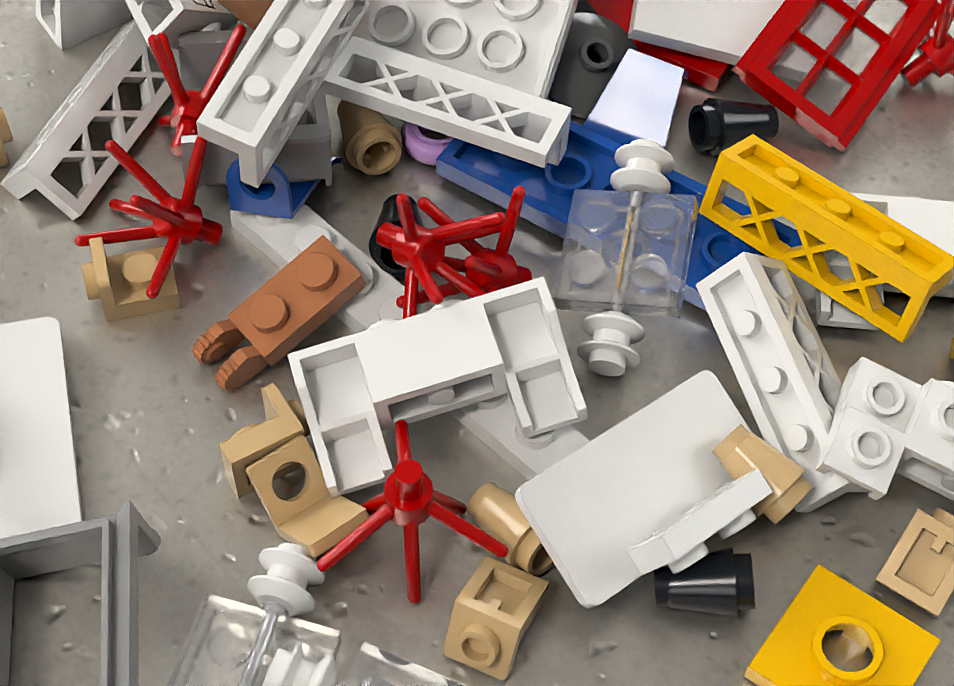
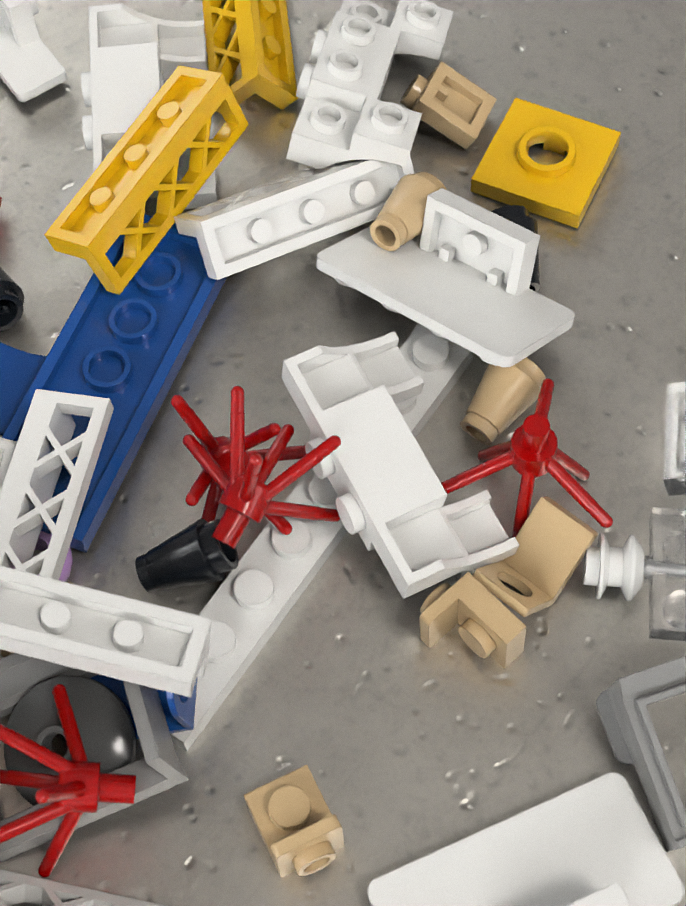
camera: 95 degrees left, 5 degrees up
red plant [74,136,223,299] -> none
nougat hinge [191,235,367,392] -> none
tan bracket [443,556,549,680] -> none
clear plate [552,139,699,376] -> none

